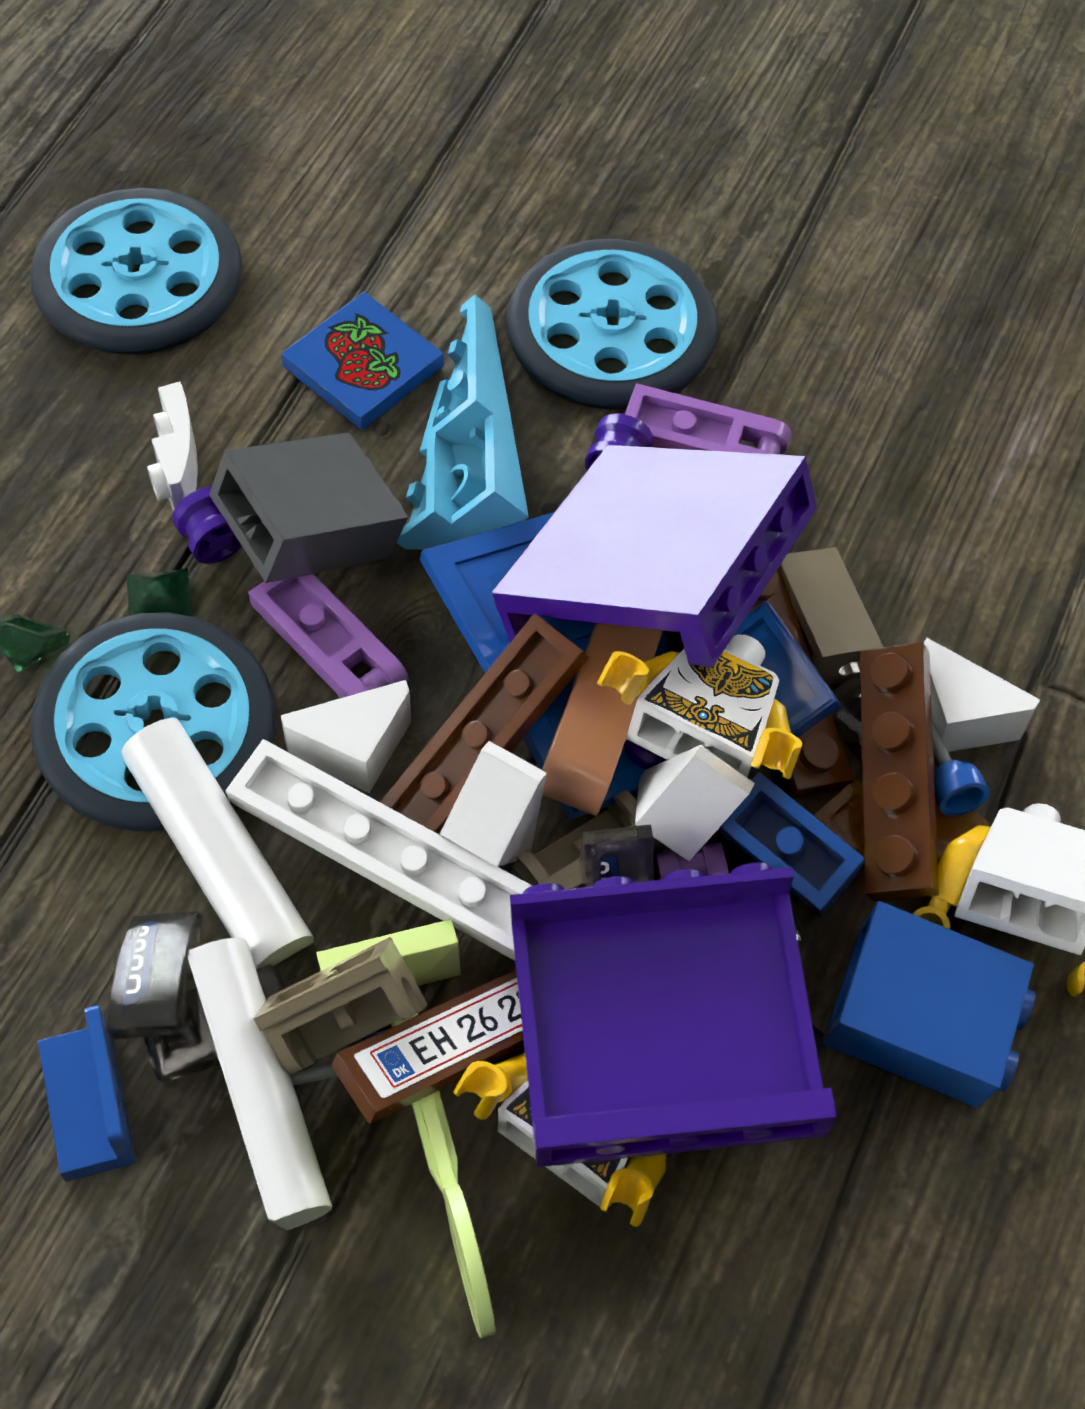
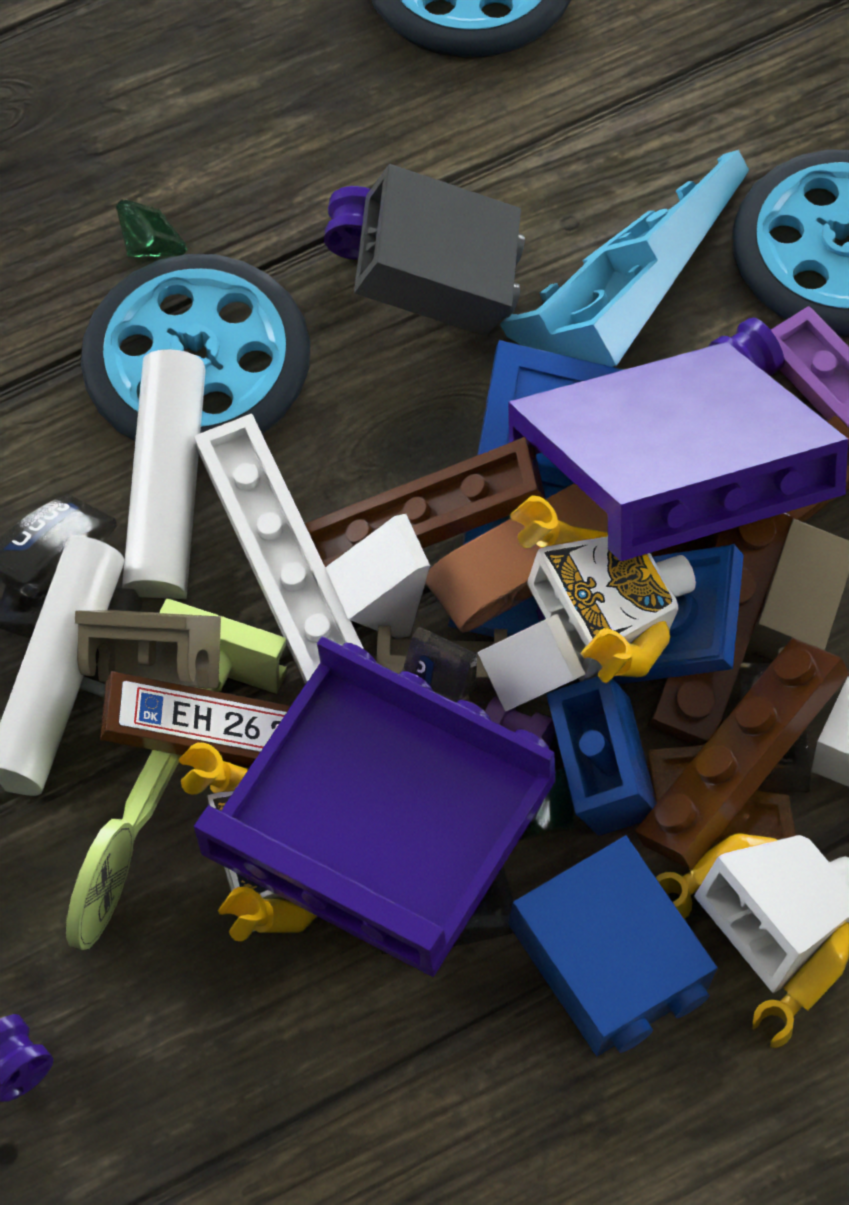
camera: 40 degrees right, 0 degrees up
clear green slope [126,568,192,617] -> none
white slope [147,381,198,511] -> none
medium lavender plate [248,574,409,699] -> none
blue tile [281,292,444,430] -> none
white slope [281,680,412,793] -> none
blue hinge [932,722,990,817] -> none

